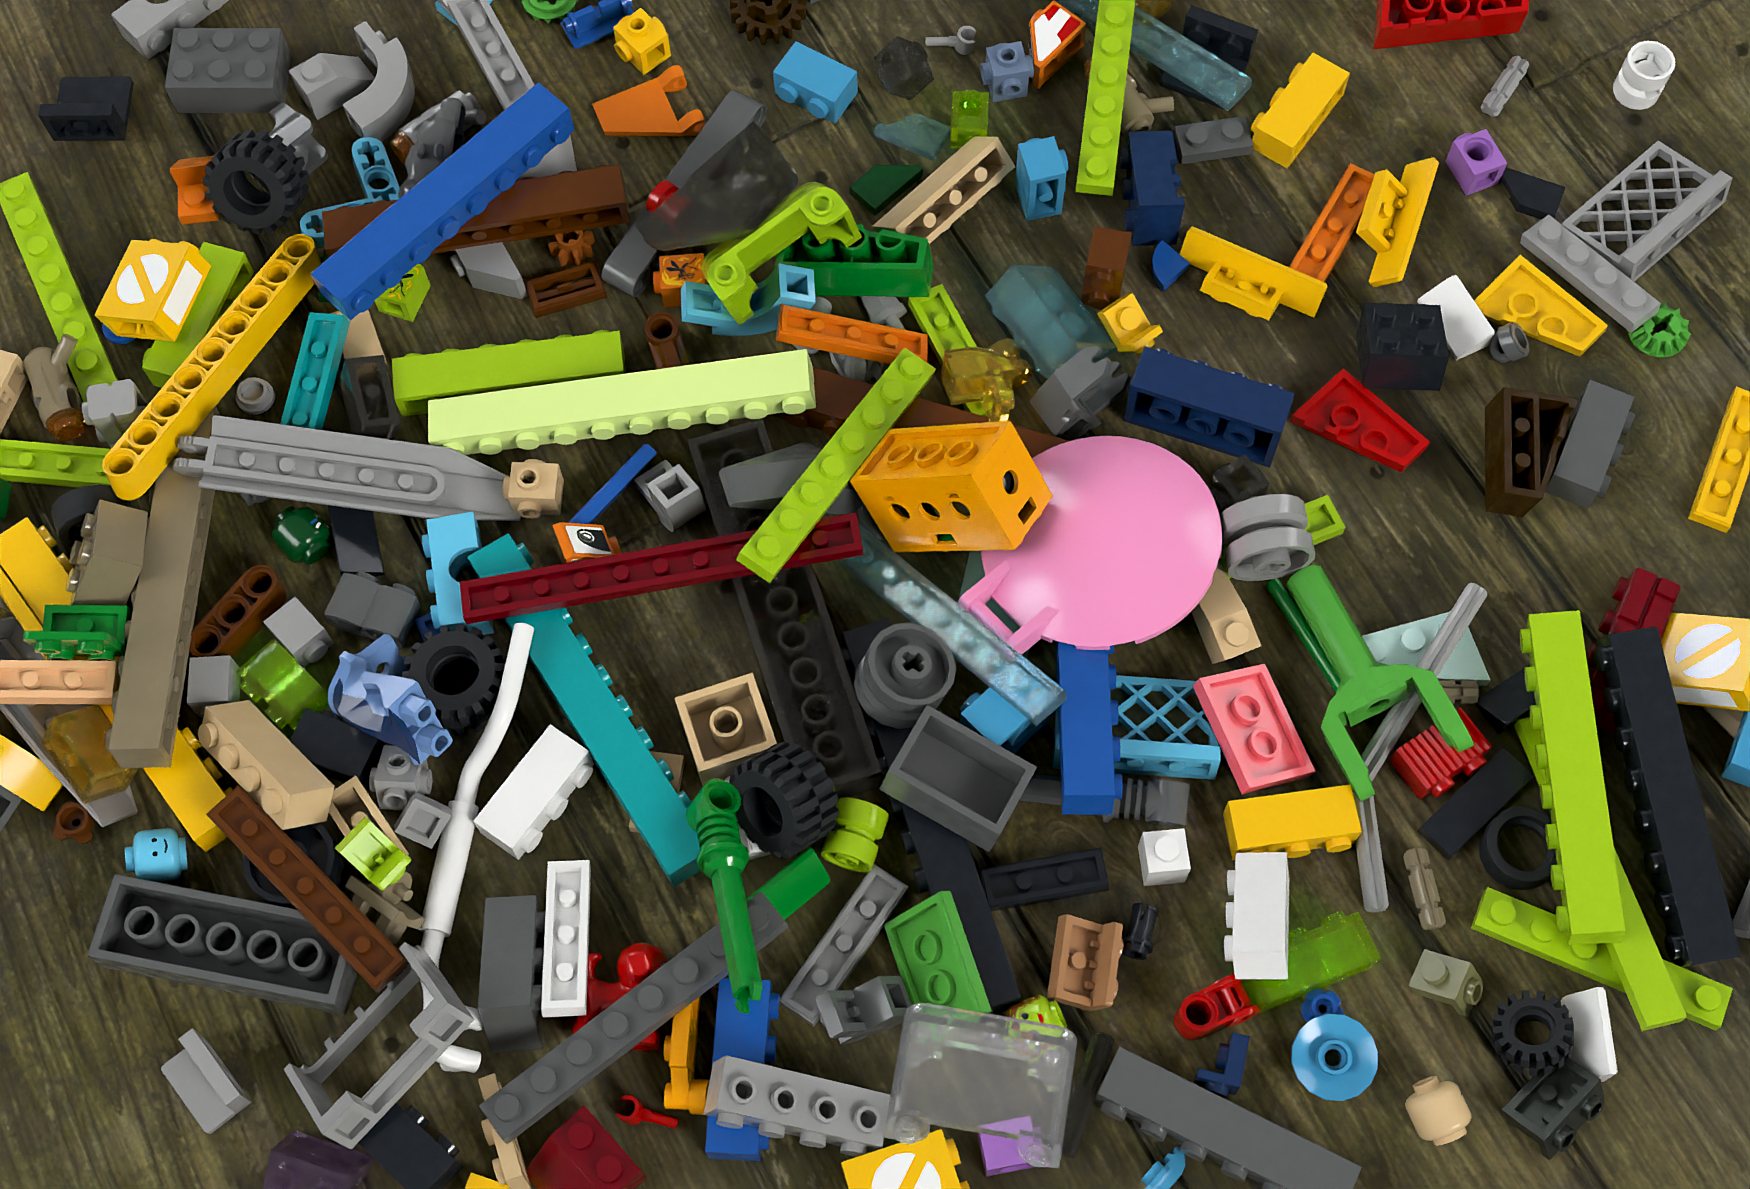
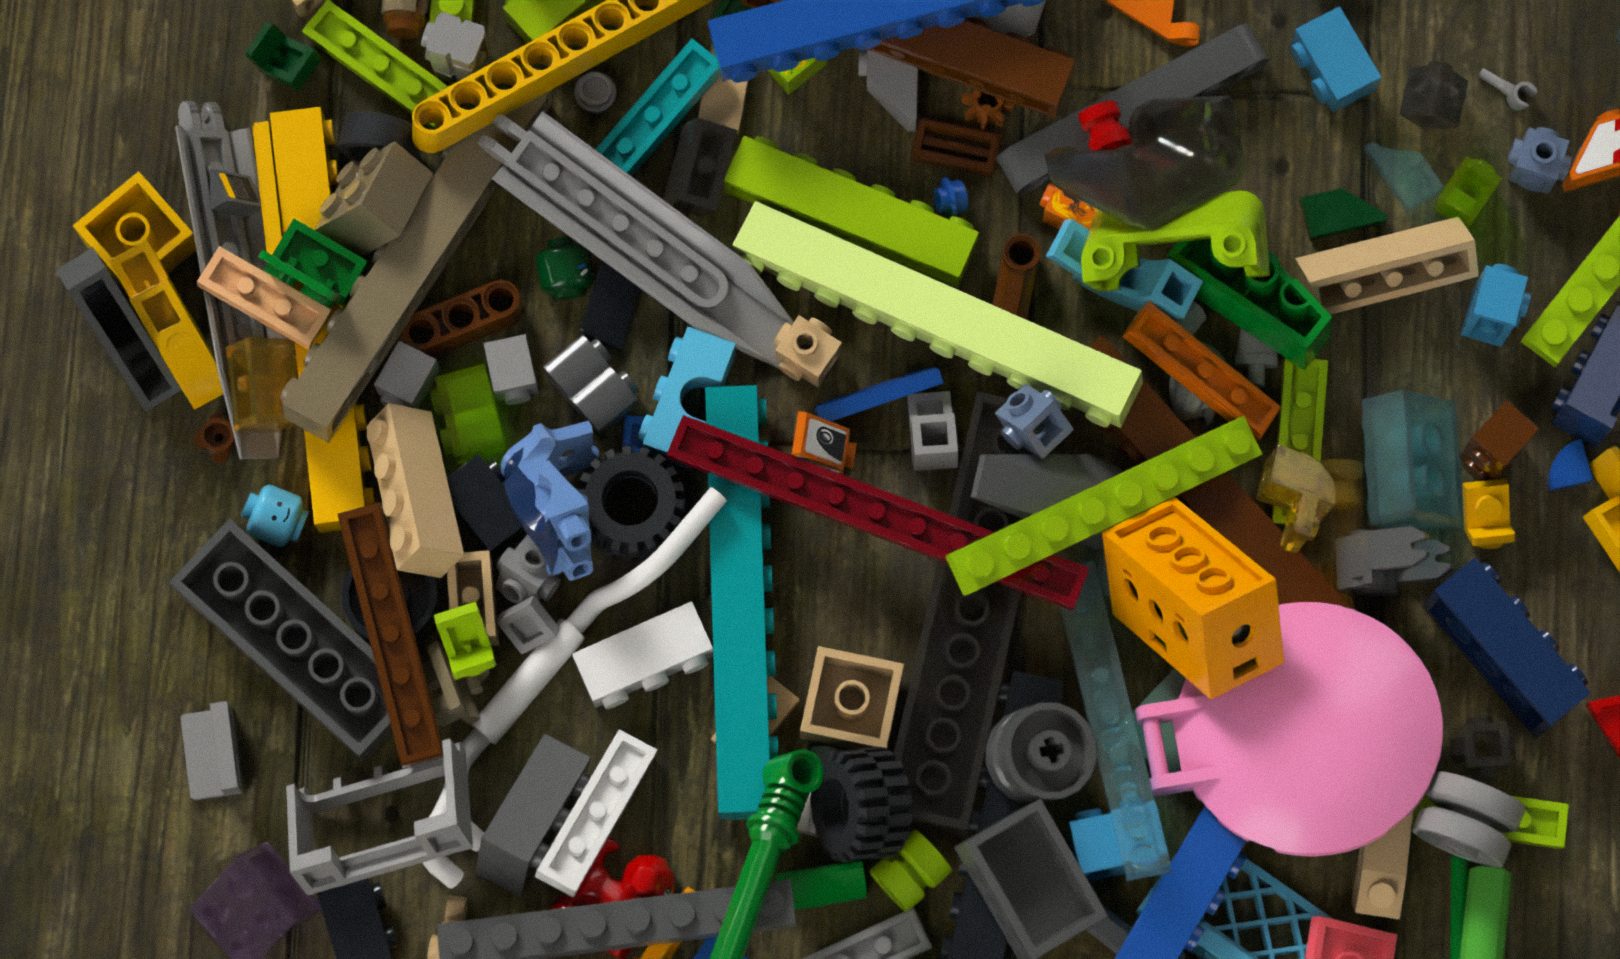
camera: 30 degrees right, 10 degrees up
none -> blue plate [933,177,968,218]
none -> sand blue brick [995,384,1074,459]

